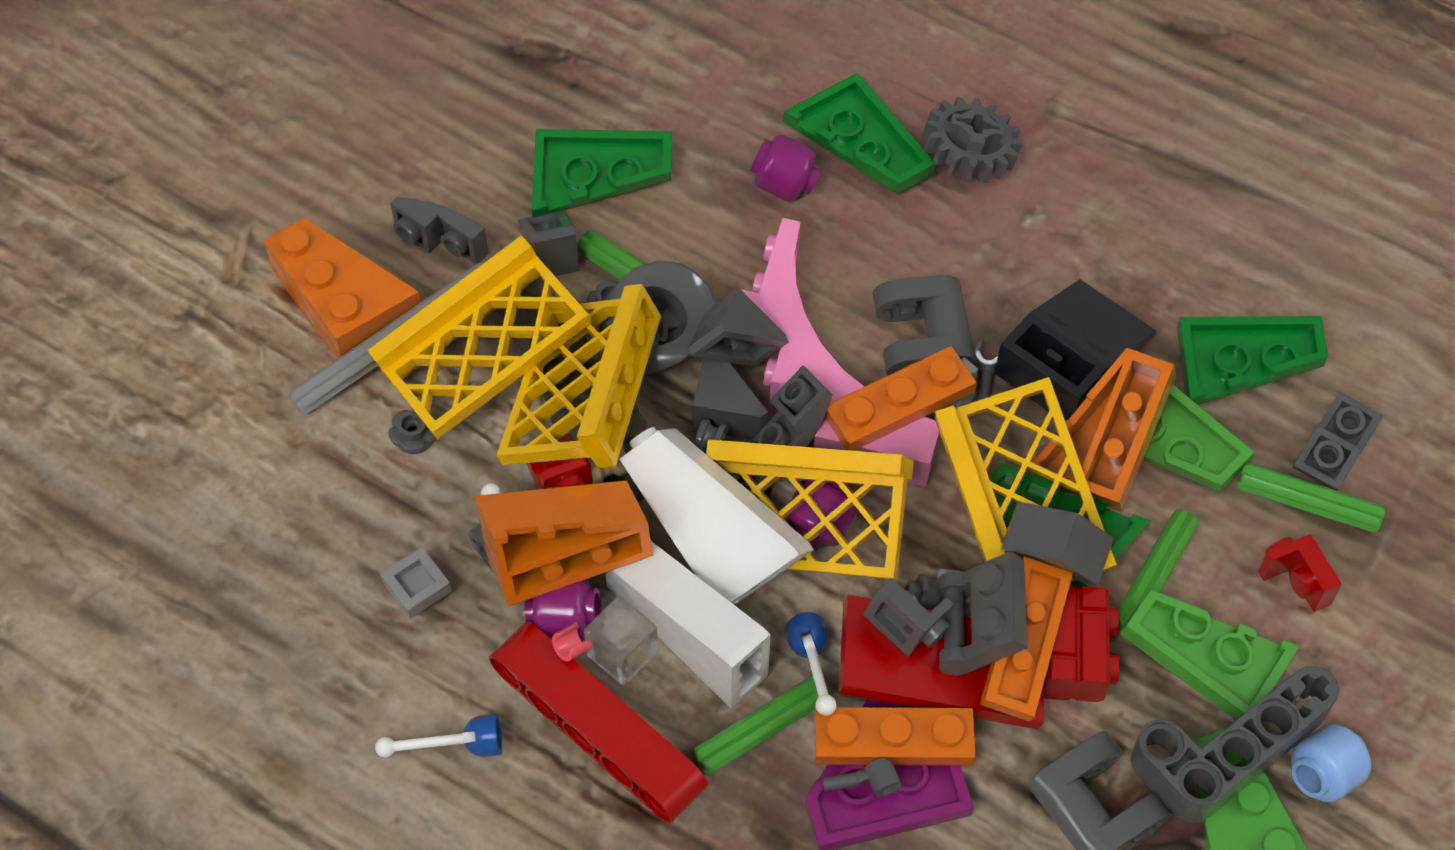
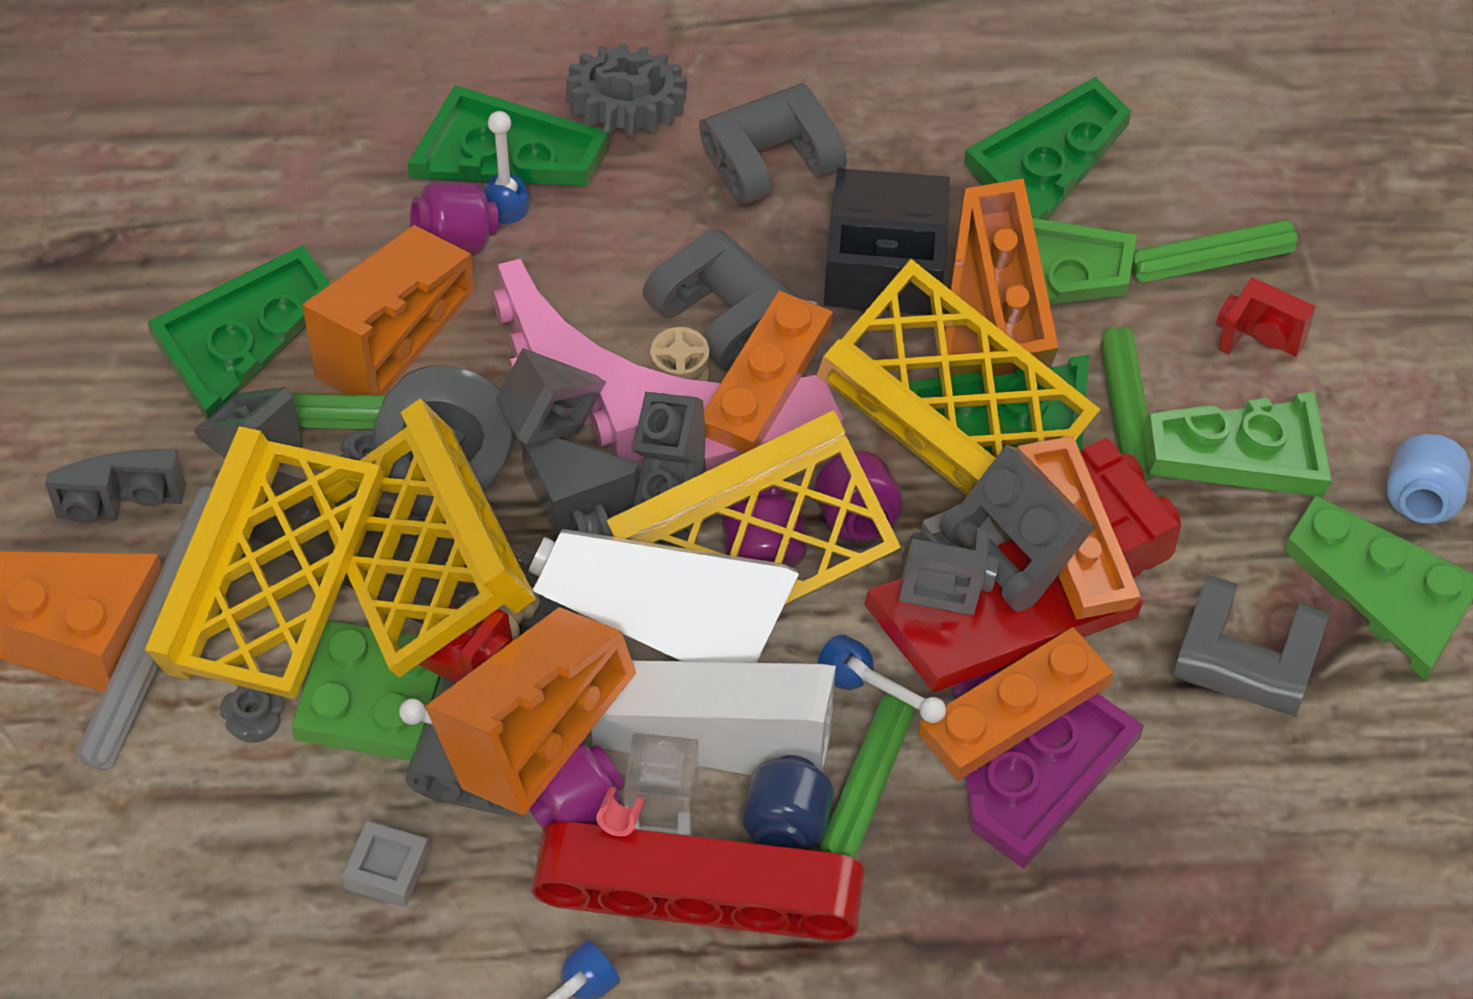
camera: 35 degrees left, 5 degrees down
dark grey hand [823,758,901,797] -> none
dark grey hand [975,339,1002,401] -> none
dark grey slope [1000,502,1114,587] -> none
dark grey beam [1130,666,1339,823] -> none
dark grey slope [1293,392,1383,490] -> none
none -> bright green plate [291,620,441,761]
none -> orange wedge [302,225,475,395]
none -> hinge [484,111,530,224]
none -> tan wheel [650,327,709,382]
none -> dark grey connector [699,83,847,206]
none -> dark blue head [742,755,834,850]
none -> magenta head [814,451,903,542]

